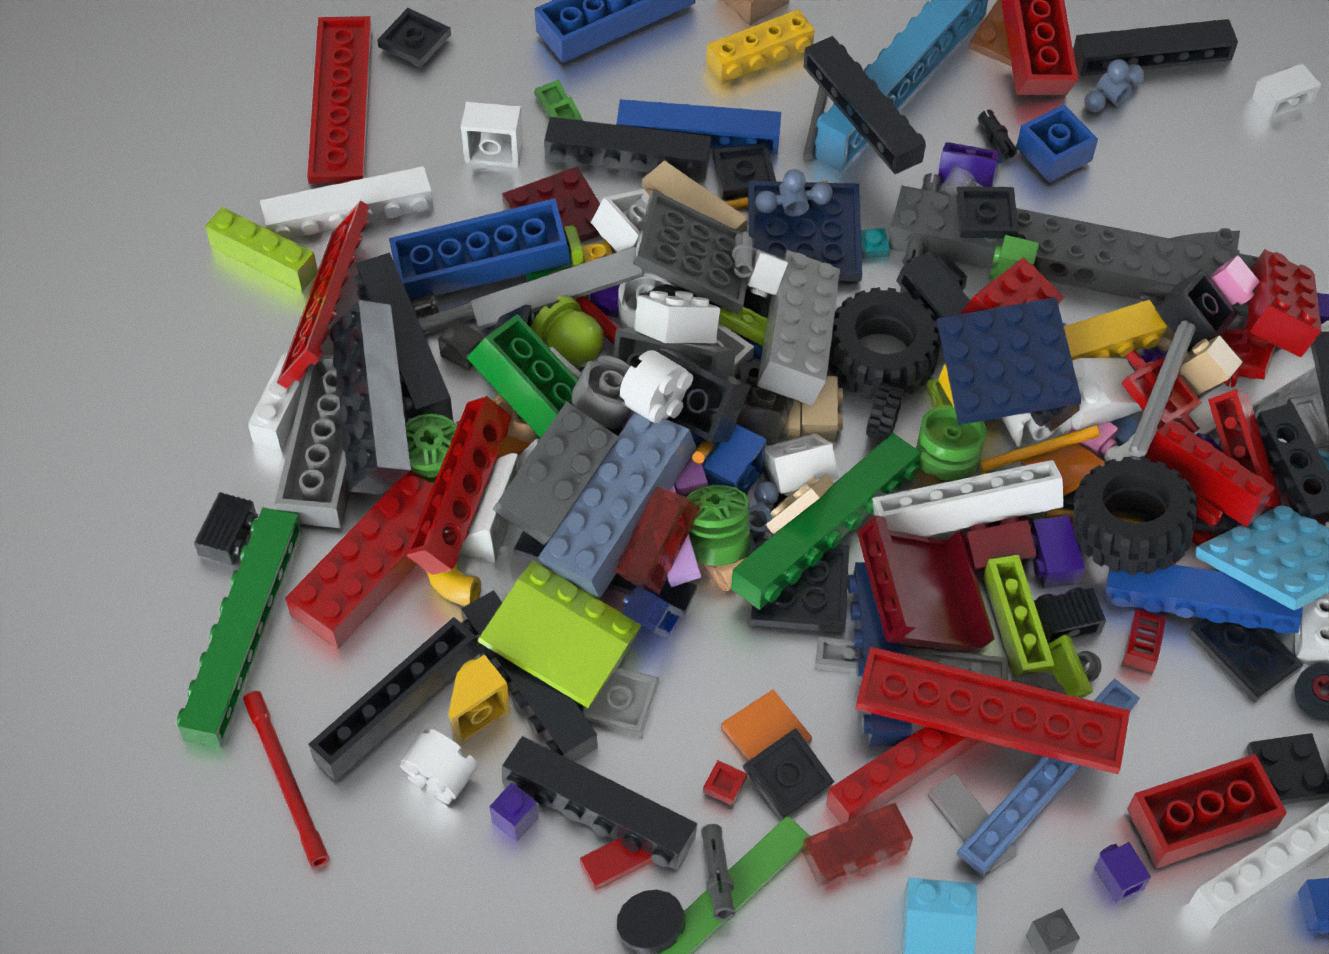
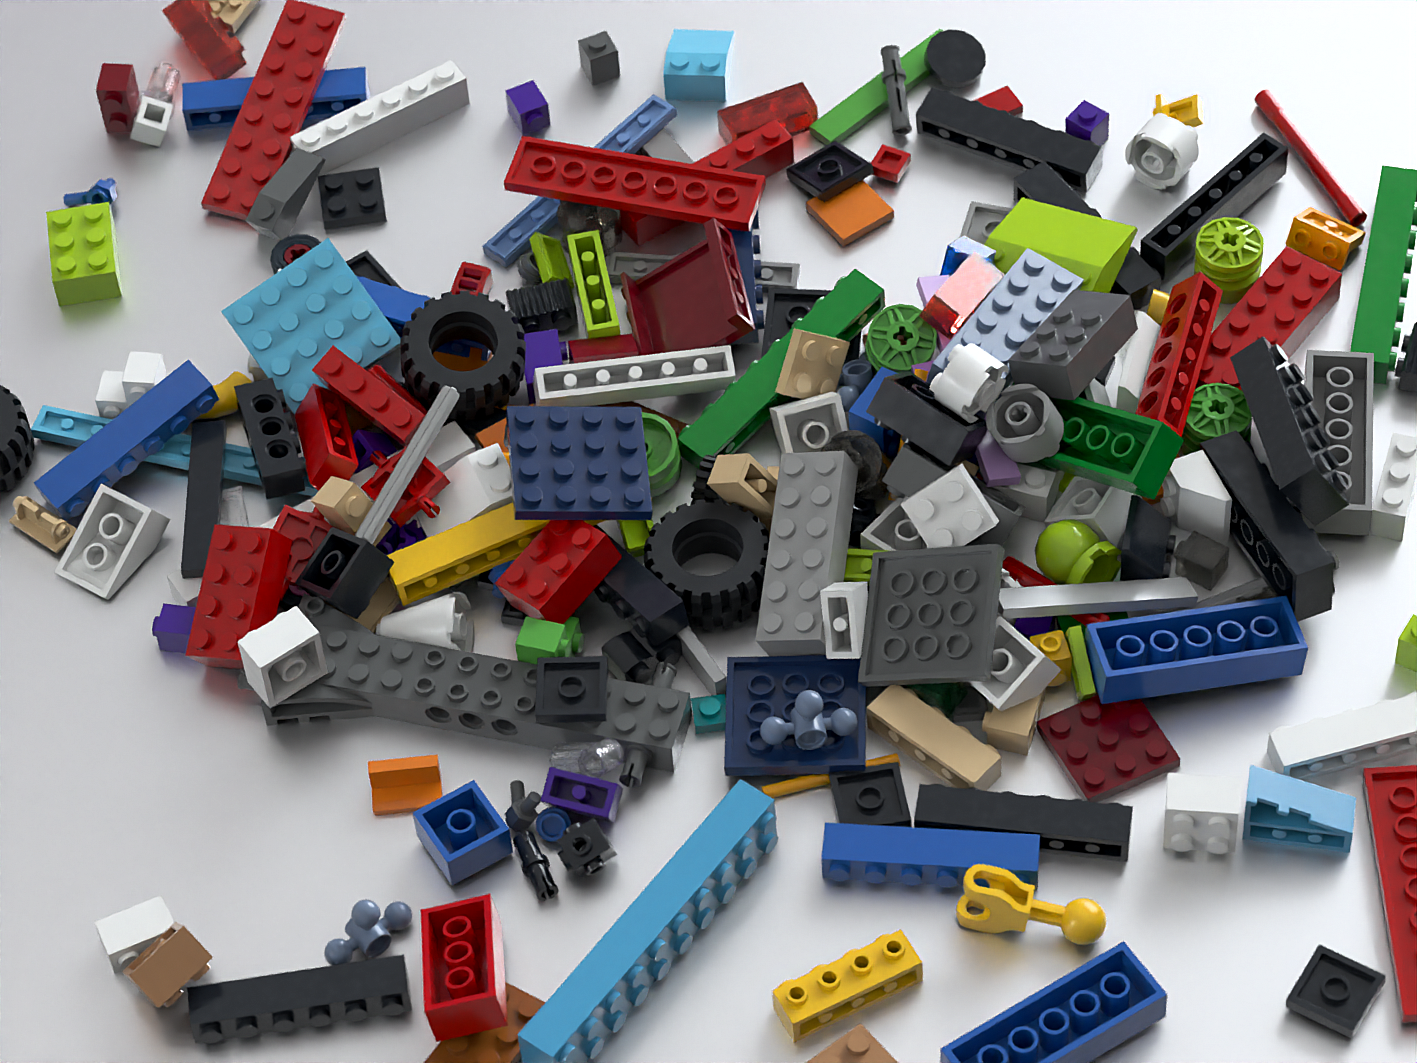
camera: 175 degrees left, 5 degrees down
red plate [277,200,370,389] -> none
yellow slope [448,654,511,746] -> none
bright green slope [534,80,583,121] -> none
light grey axle [732,231,755,278] -> none
black brick [803,36,926,175] -> none
dark grey bar [803,86,827,161] -> none
red brick [1127,754,1287,869] -> none
bright pink brick [1210,255,1260,306] -> none
none -> medium nougat brick [122,922,213,1008]
none -> white brick [237,606,328,708]
none -> orange panel [368,754,443,816]
none -> white cone [376,592,475,652]
none -> dark grey piece [504,780,541,832]
none -> black brick [557,818,618,877]
none -> light grey tile [676,626,727,696]
none -> tan brick [707,453,778,518]
none -> yellow piece [956,864,1107,945]
none -> yellow bracket [1152,93,1203,128]
none -> white slope [1160,450,1232,542]
none -> lime wheel [1194,217,1264,304]
none -> dark azure wedge [1242,765,1356,853]
none -> light orange bracket [1286,207,1366,270]

